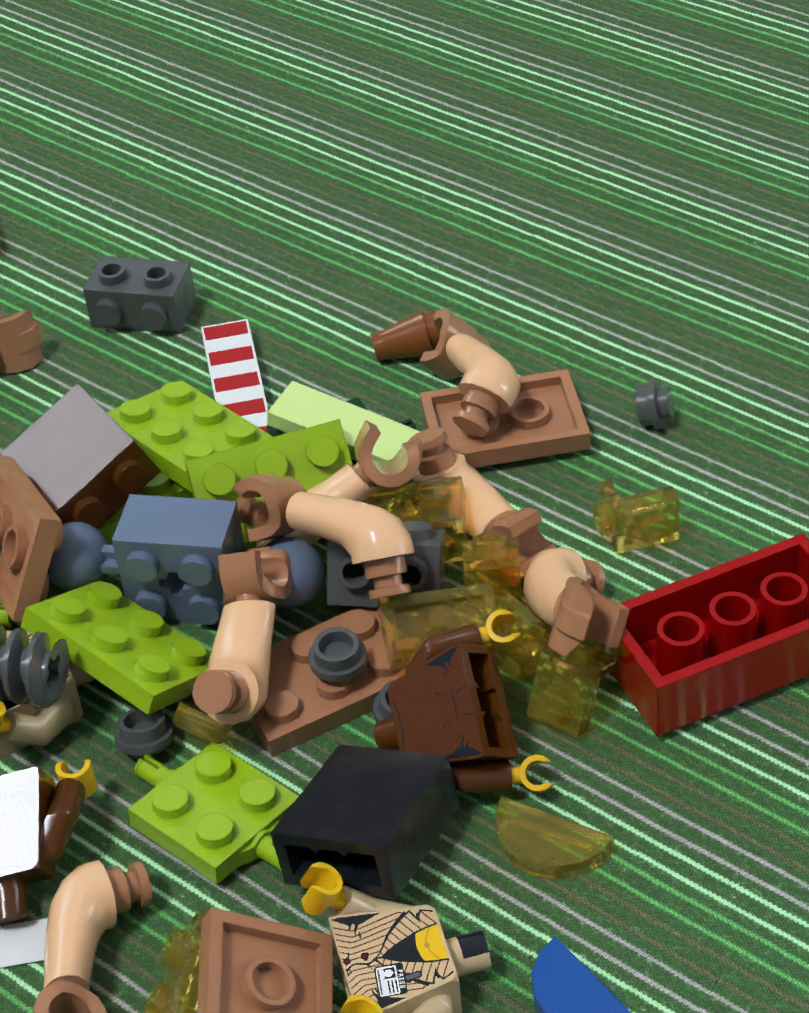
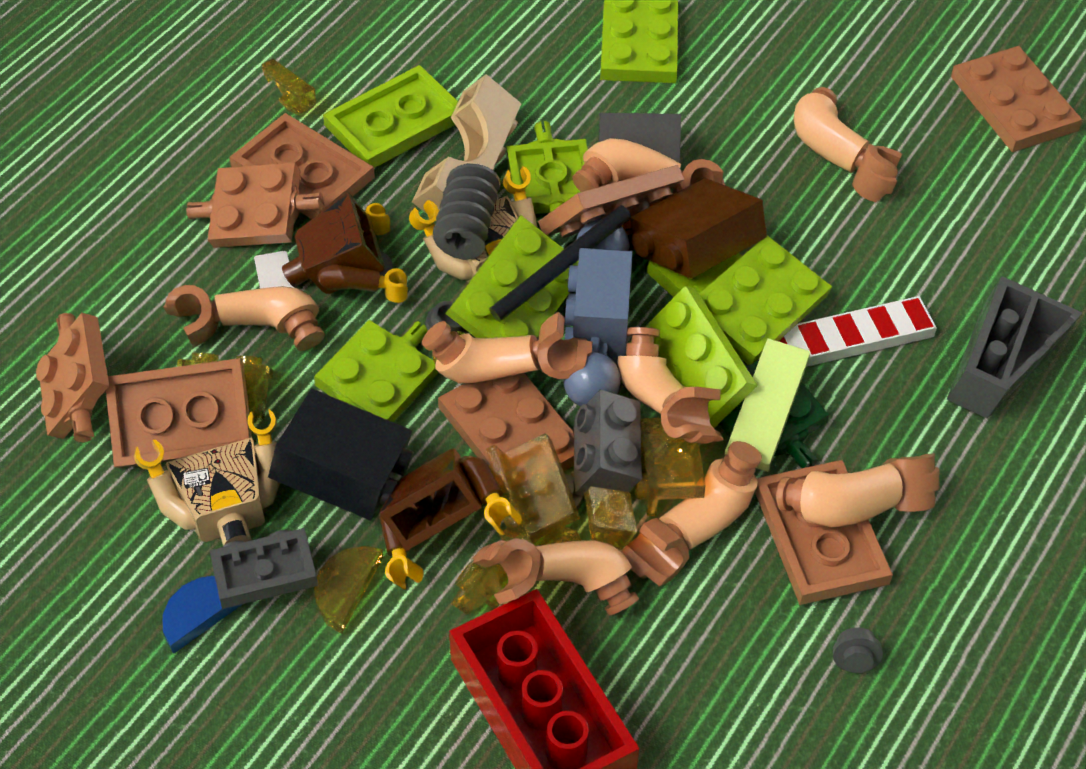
camera: 80 degrees right, 10 degrees up
dark grey brick [83,256,196,334] -> none
piece [233,474,415,600] -> none
dark grey plate [308,627,367,682] -> none
dark orange cone [371,310,440,362] -> none
clear yellow bracket [593,480,680,554] -> none
none -> dark grey bracket [209,528,318,609]
none -> black bar [489,205,631,322]
none -> dark grey wedge [946,276,1082,418]

